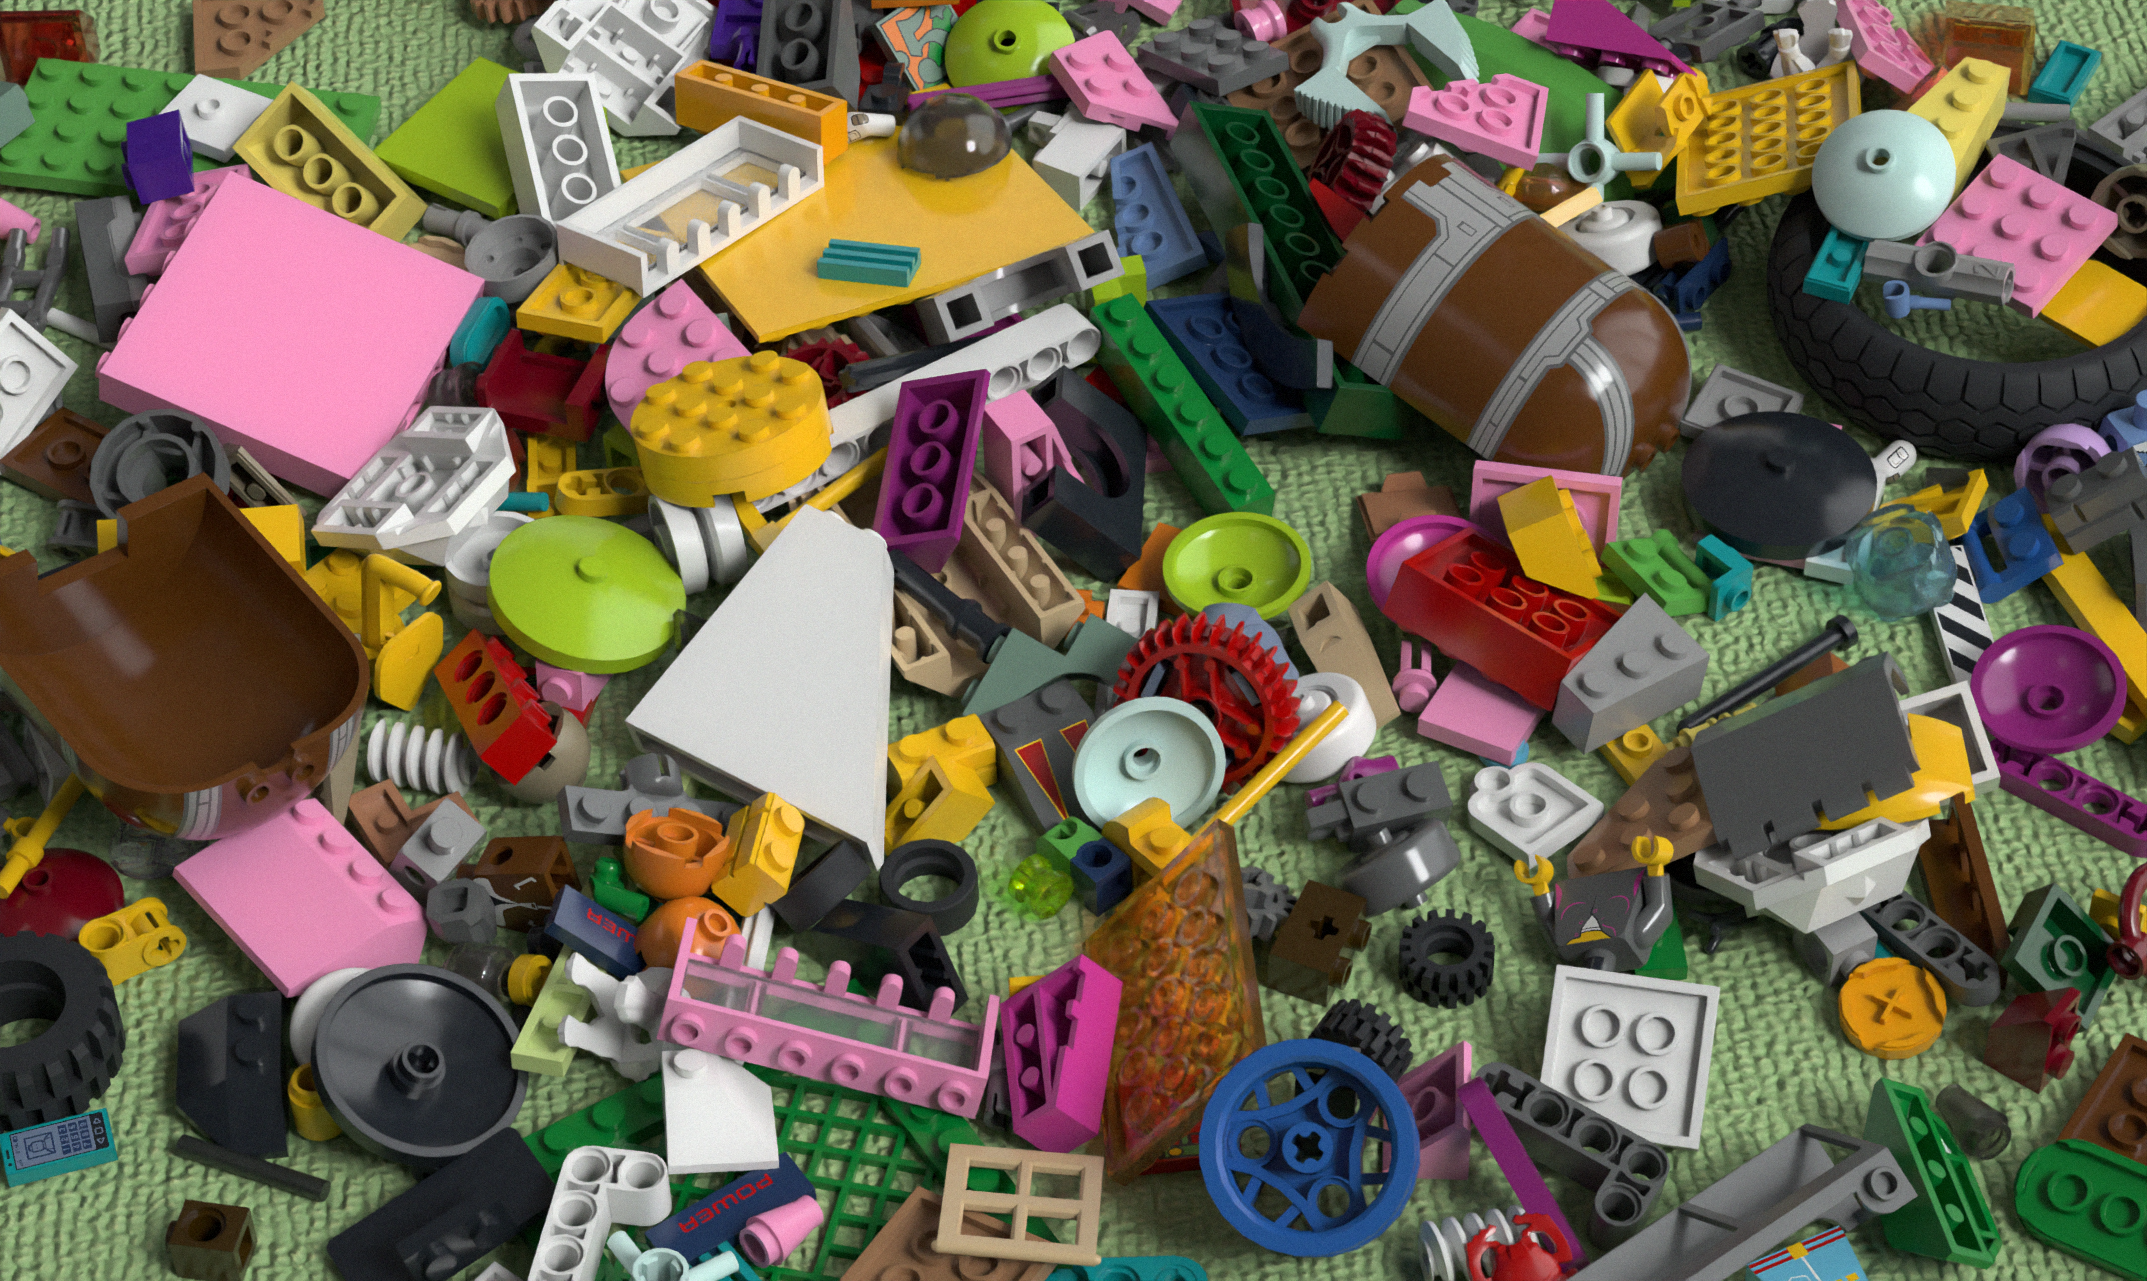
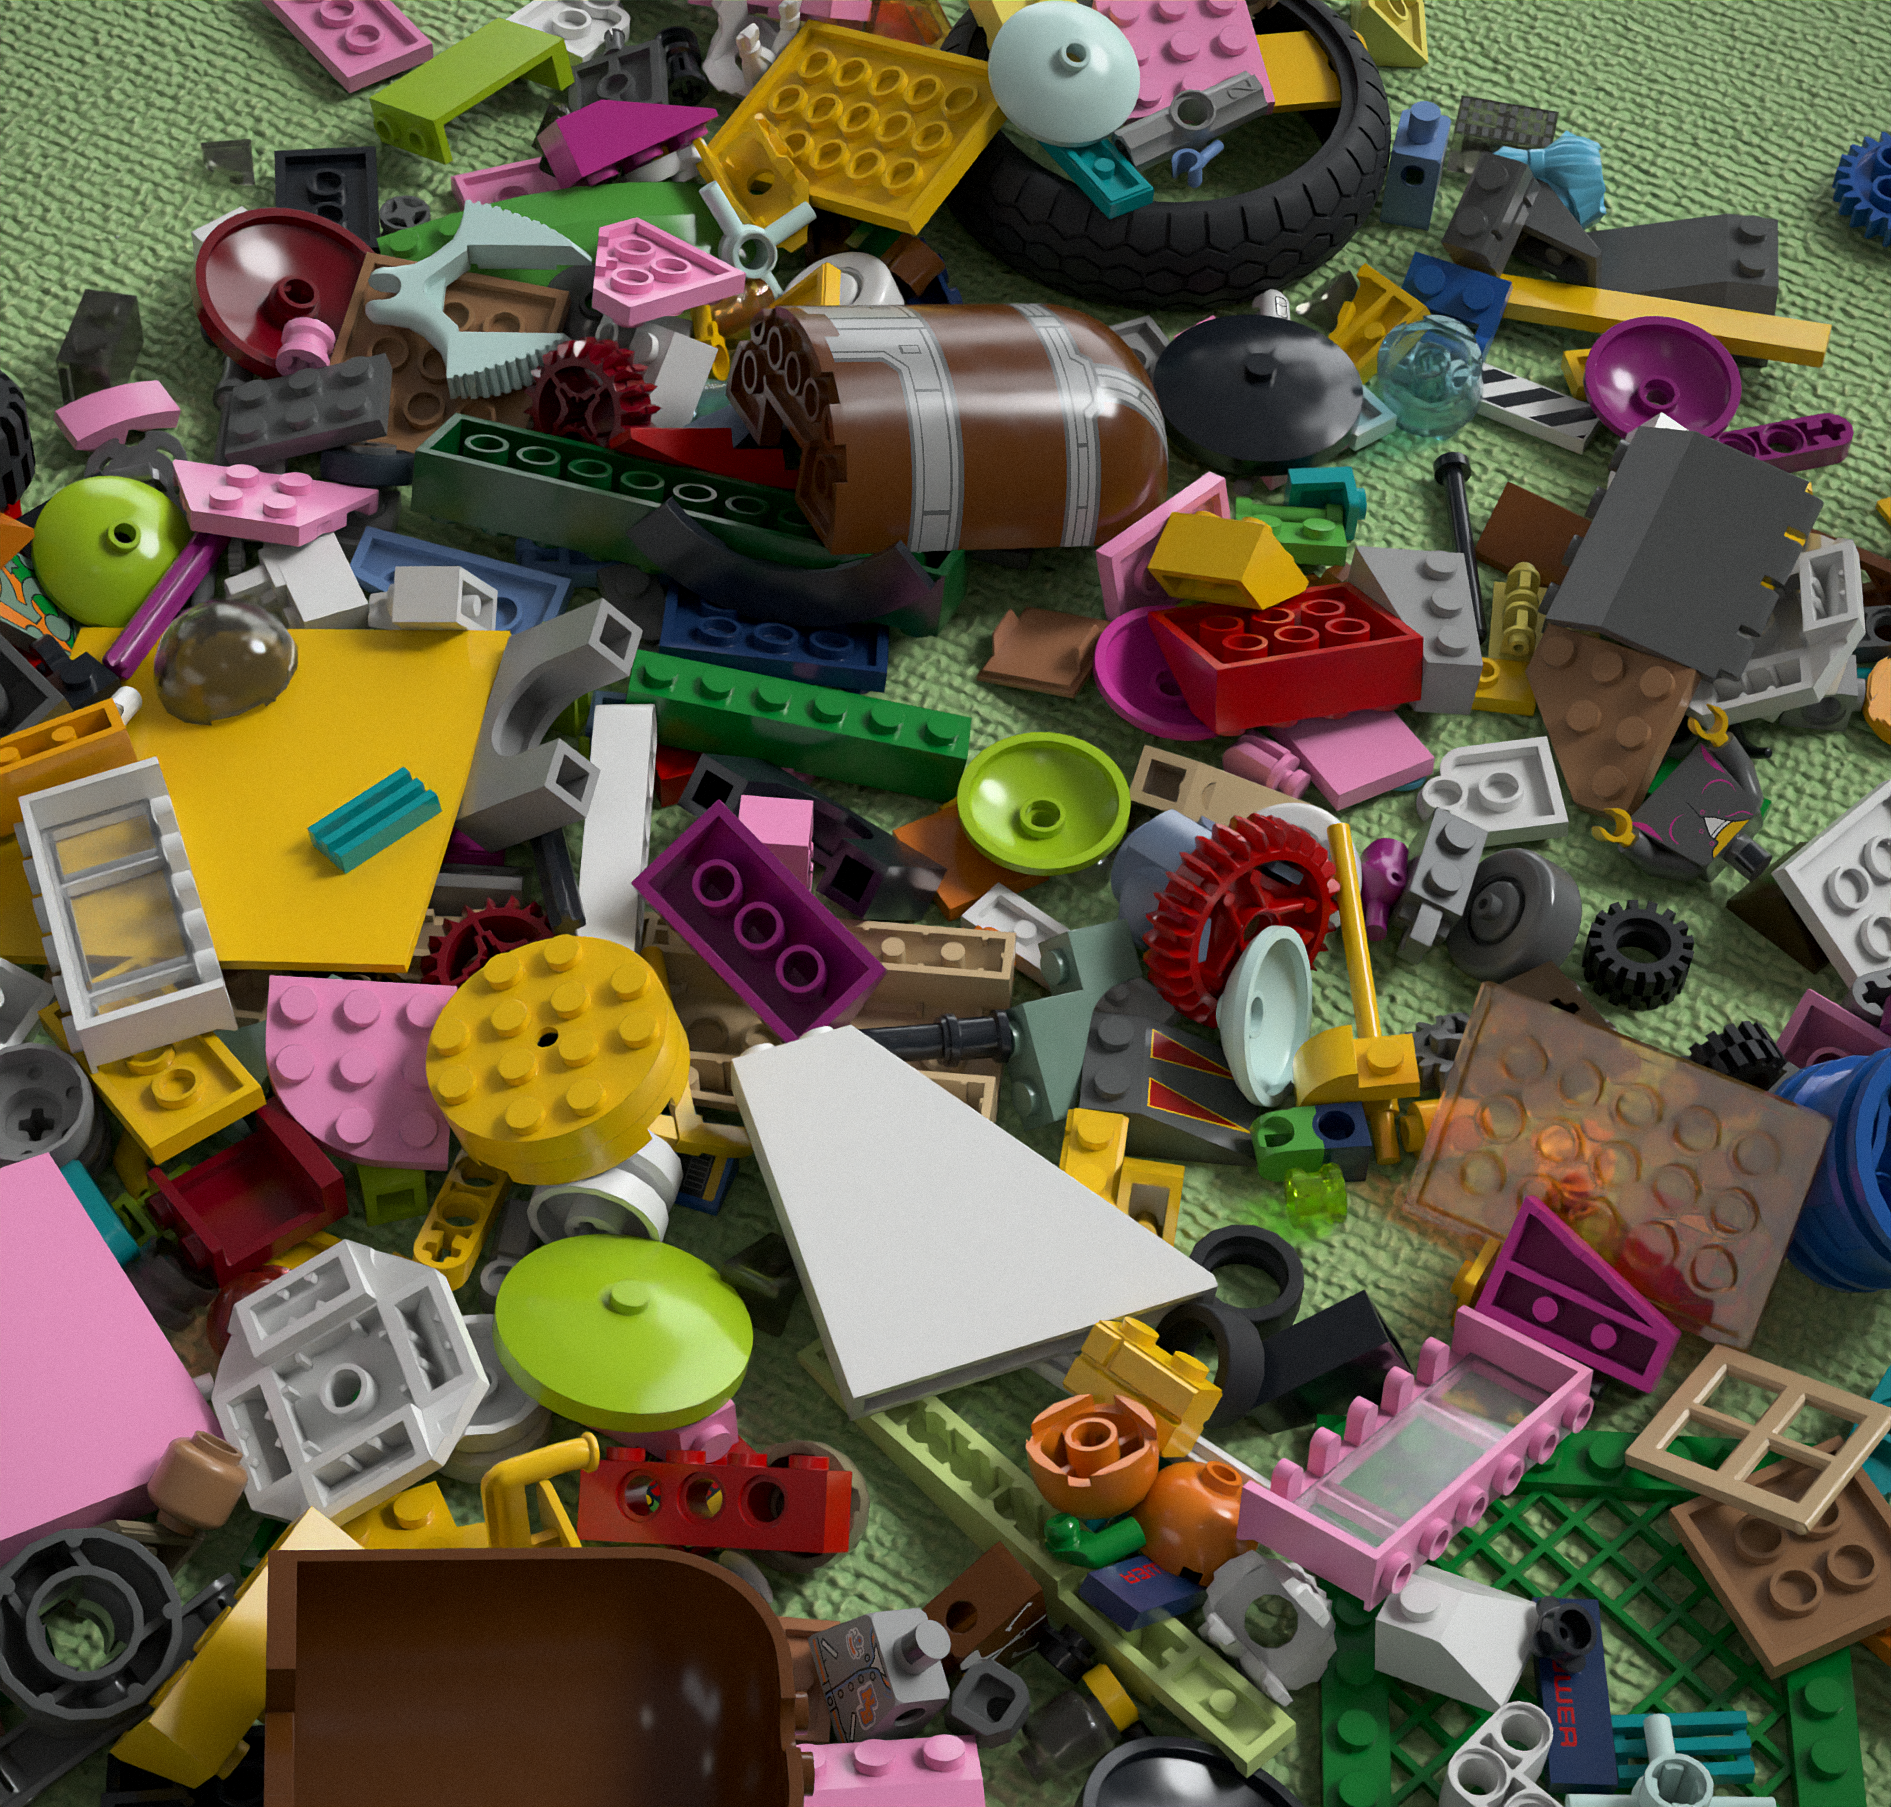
camera: 60 degrees left, 5 degrees up
dark grey plate [556,753,747,847] -> none
bright pink cone [739,1195,824,1268] -> none
lavender cylinder [2014,423,2112,514] -> none
none -> medium nougat head [147,1430,248,1536]
none -> white hinge [368,566,498,630]
none -> black plate [1529,1595,1597,1674]

